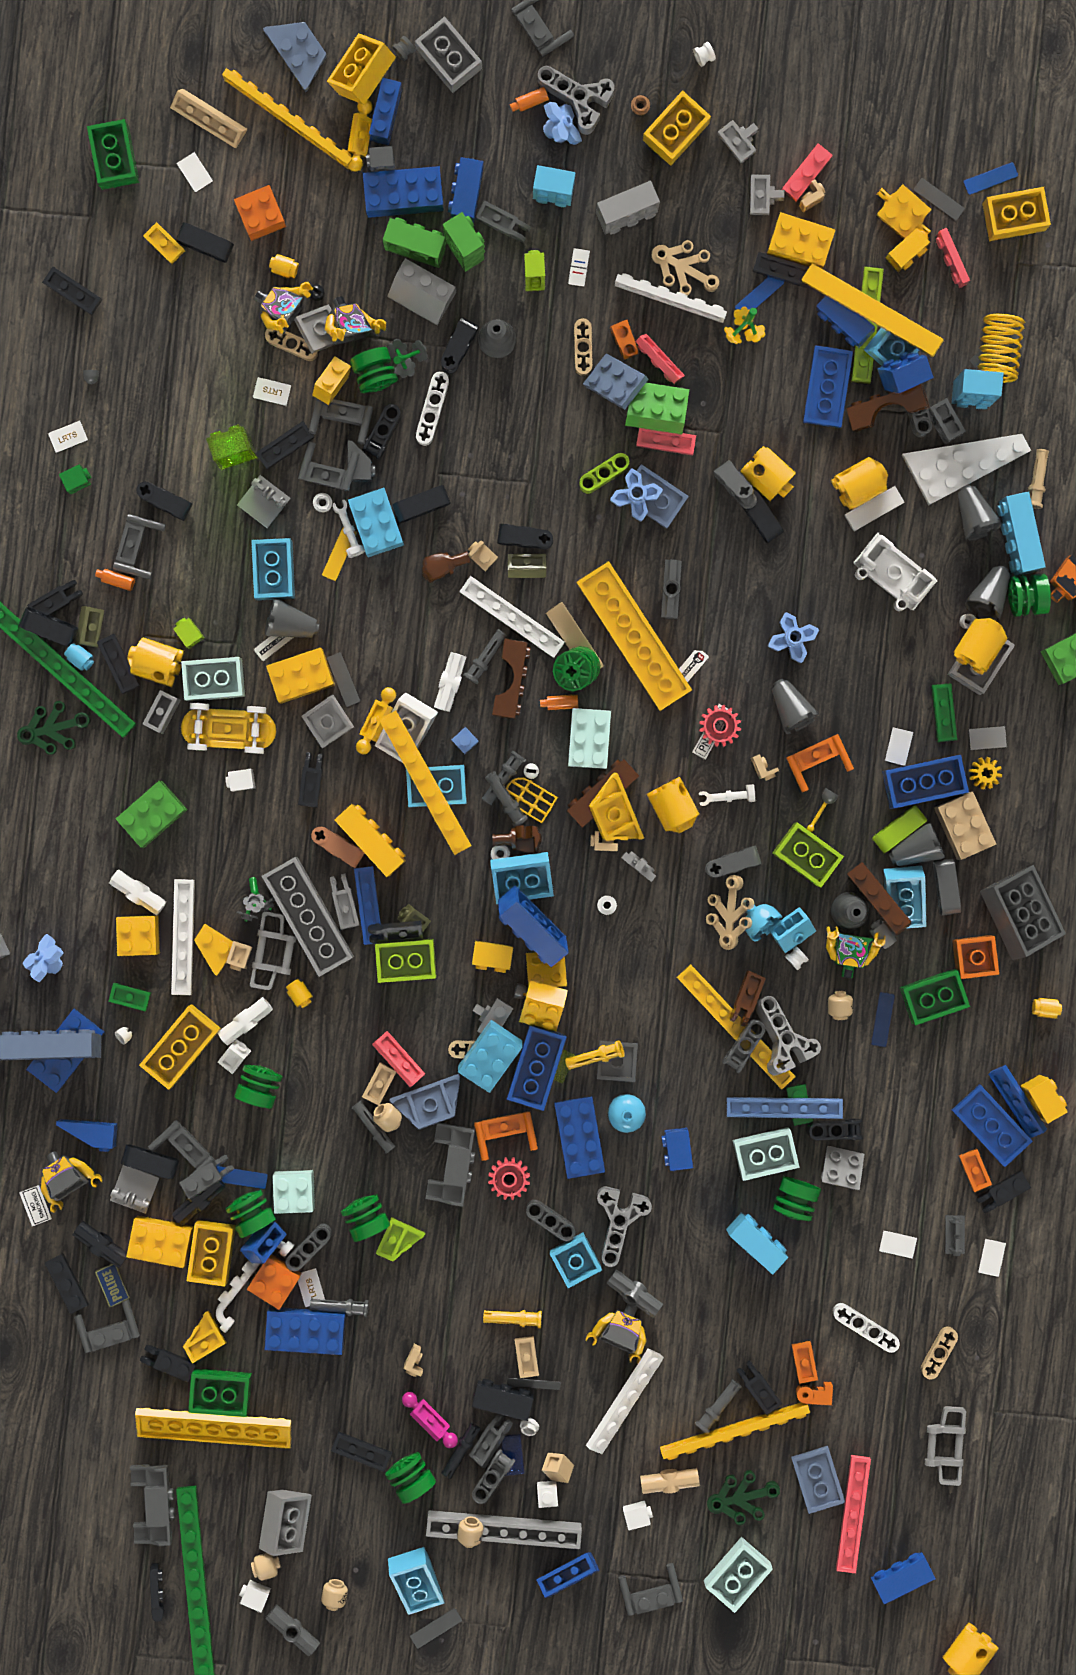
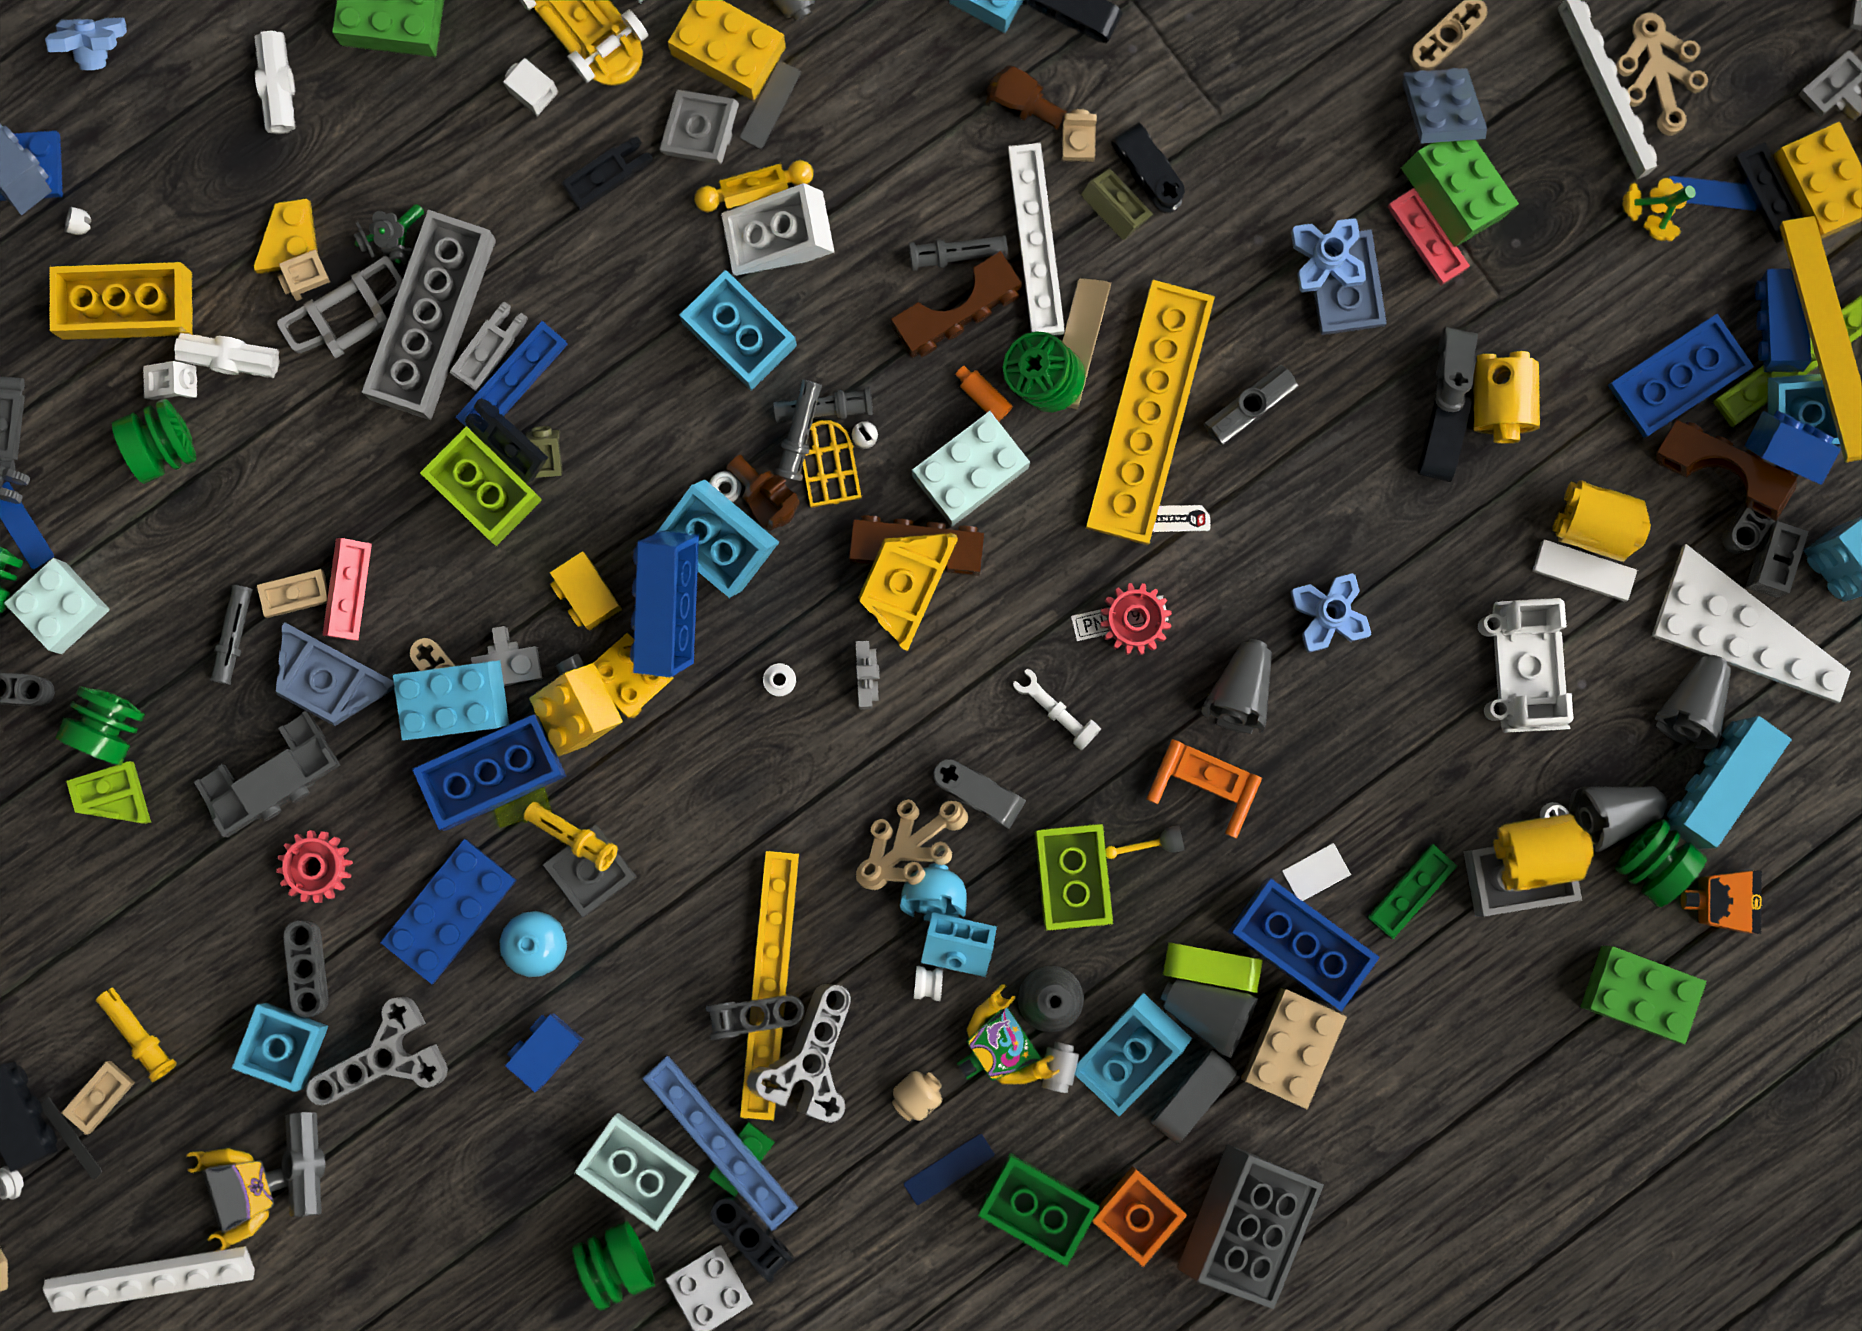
camera: 40 degrees right, 5 degrees down
green plate [108,983,152,1011] -> none
yellow brick [116,915,160,956] -> none
white plate [171,879,195,995] -> none
yellow brick [286,979,313,1008] -> none
nougat piece [311,827,365,868] -> none
yellow brick [335,804,406,877] -> none
tan head [373,1103,402,1132] -> none
yellow plate [379,710,471,855] -> none
white piece [434,652,466,712] -> none
medium blue brick [452,727,479,754] -> none
orange plate [474,1111,538,1161] -> none
lime beam [579,453,629,494] -> none
tan bracket [590,831,618,851] -> none
orange leg [610,320,638,360] -> none
coral plate [635,334,685,384] -> none
yellow cylinder [647,777,699,833] -> none
medium azure brick [726,1212,788,1274] -> none
reddish brown hinge [730,970,766,1027] -> none
tan bracket [751,754,779,781] -> none
reddish brown arch [847,862,911,936] -> none
light grey sticker [969,726,1007,750] -> none
yellow gear [969,757,1002,789] -> none
tan pin [1028,449,1049,509] -> none

